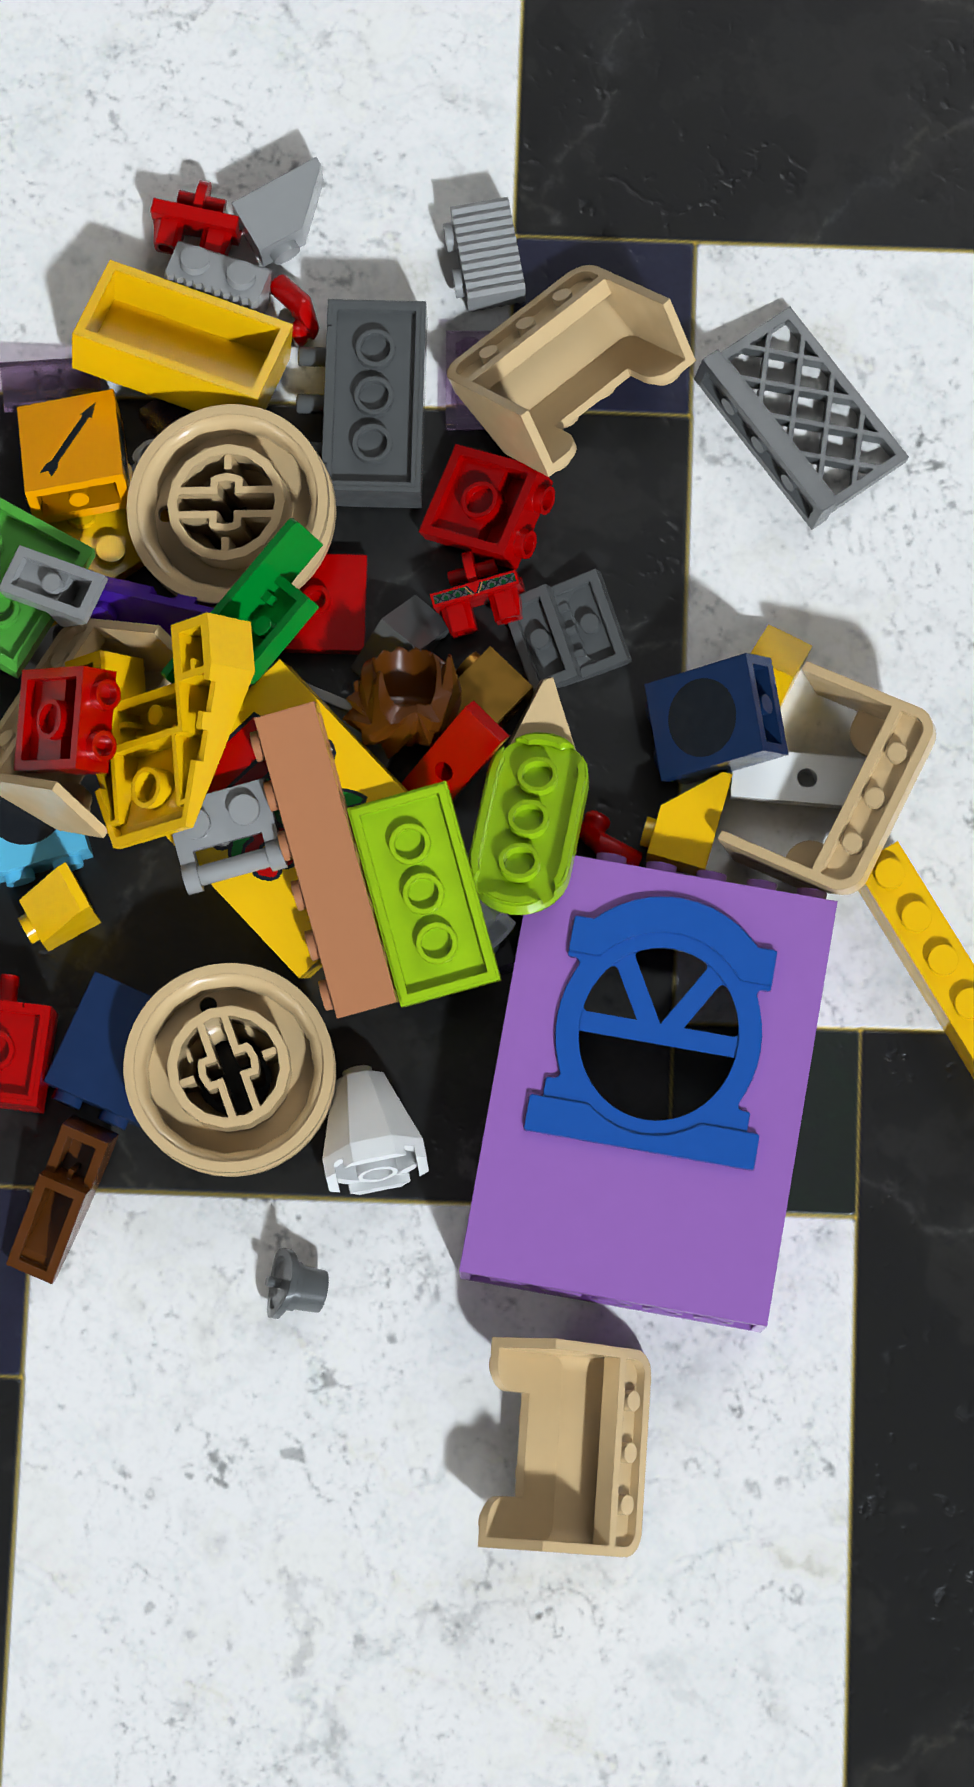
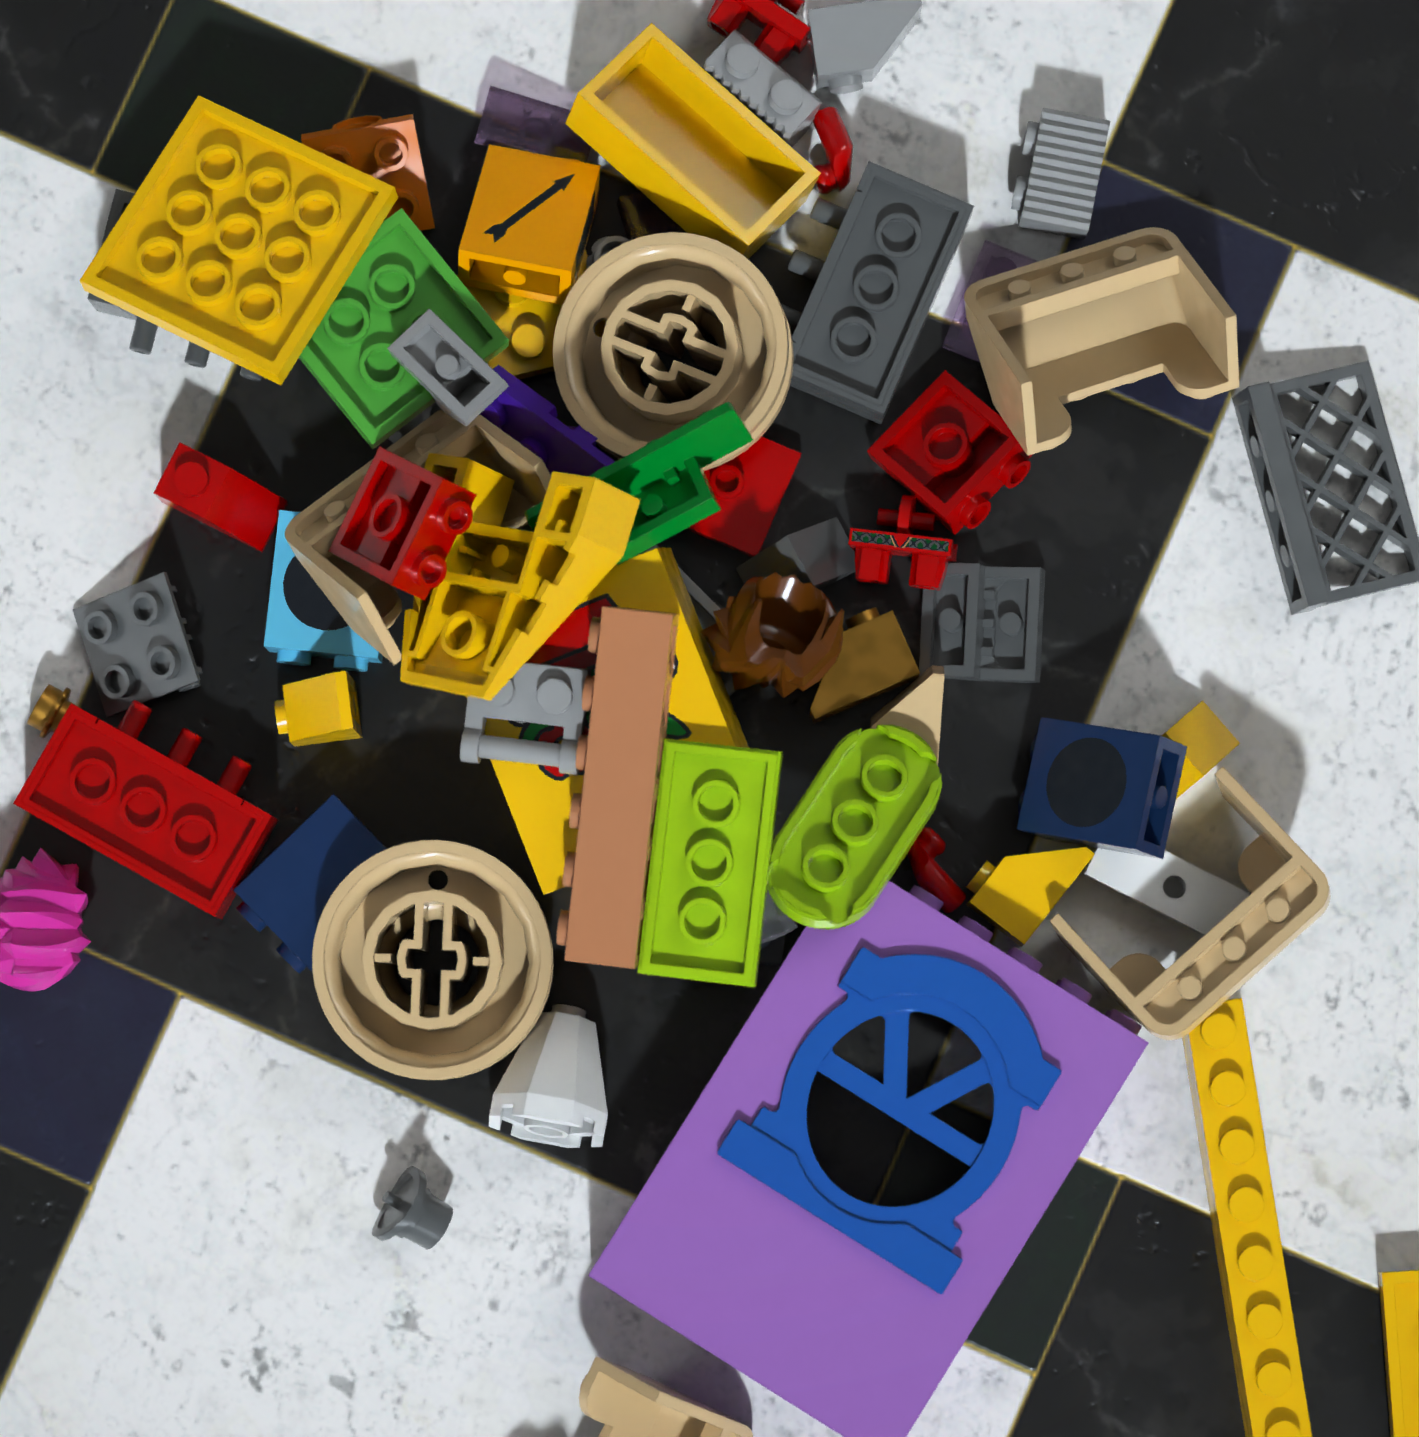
camera: 20 degrees right, 5 degrees up
reddish brown slope [6,1114,119,1284] -> none
red tile [401,700,509,802] -> none

